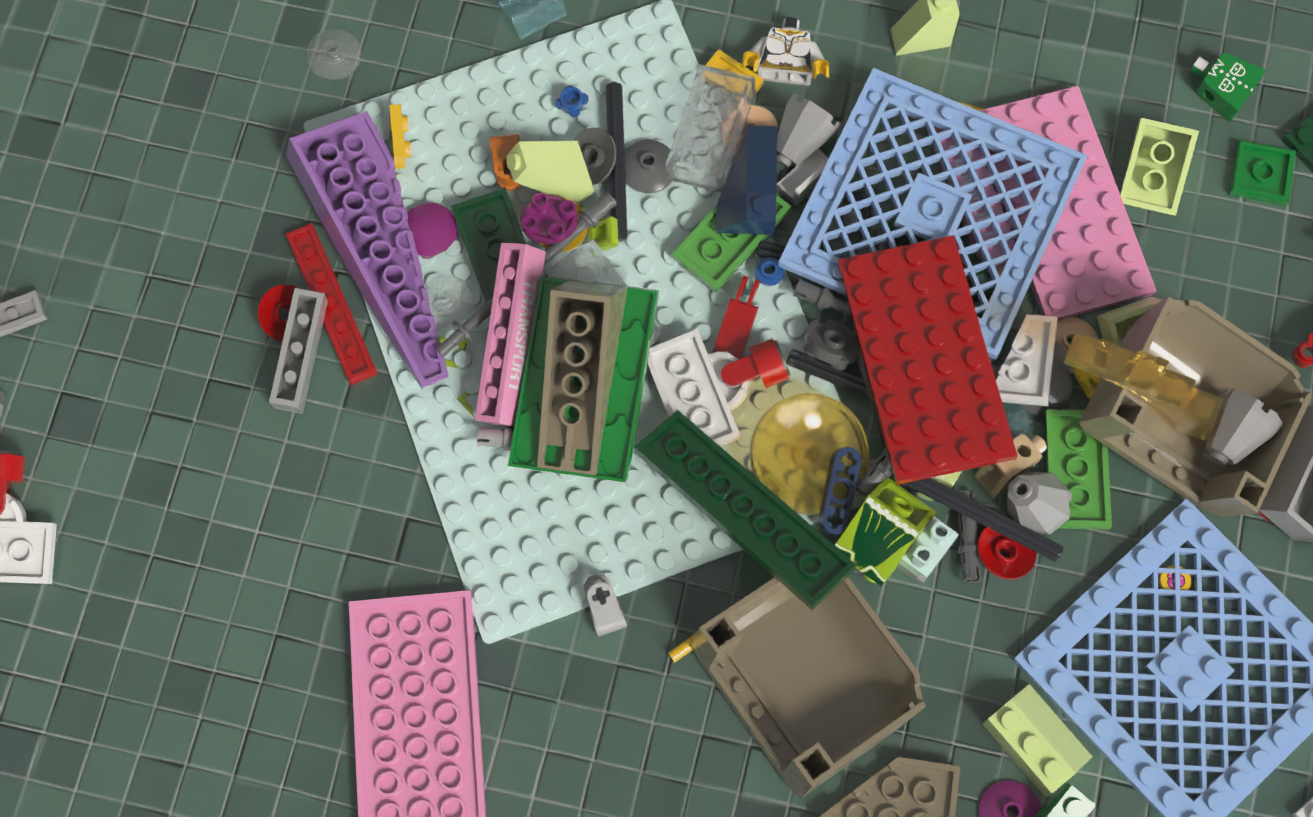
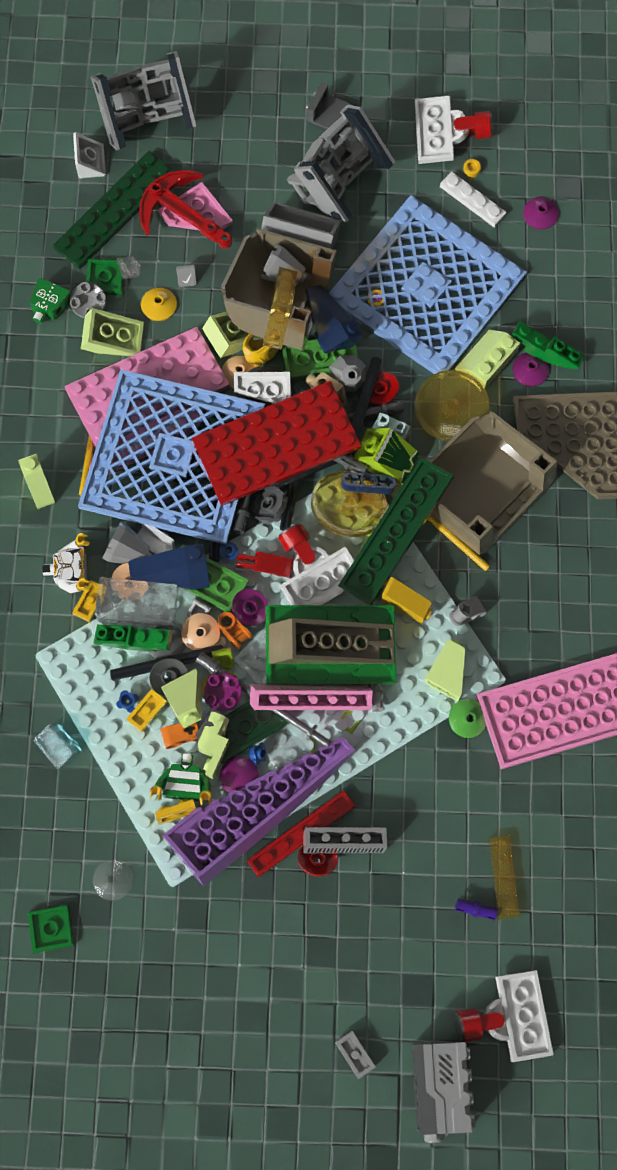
camera: 105 degrees left, 0 degrees up
none -> light grey dish [70,282,106,319]
none -> green slope [94,624,173,652]
none -> clear slope [117,255,141,279]
none -> yellow plate [126,689,167,732]
none -> yellow dish [141,288,177,321]
none -> torso [149,754,212,805]
none -> light grey slope [176,265,196,287]
none -> light nougat dish [181,613,220,651]
none -> light grey slope [186,597,215,617]
none -> yellowish green plate [196,712,229,780]
none -> orange piece [218,612,253,650]
none -> magenta dish [232,589,269,626]
none -> blue plate [249,742,267,765]
none -> dark blue wedge [305,285,363,354]
none -> yellow slope [381,577,433,624]
none -> clear yellow dish [415,370,489,441]
none -> yellowish green slope [424,639,465,702]
none -> bright green dish [449,699,486,738]
none -> dark purple pin [455,898,498,921]
none -> clear yellow plate [489,836,520,920]

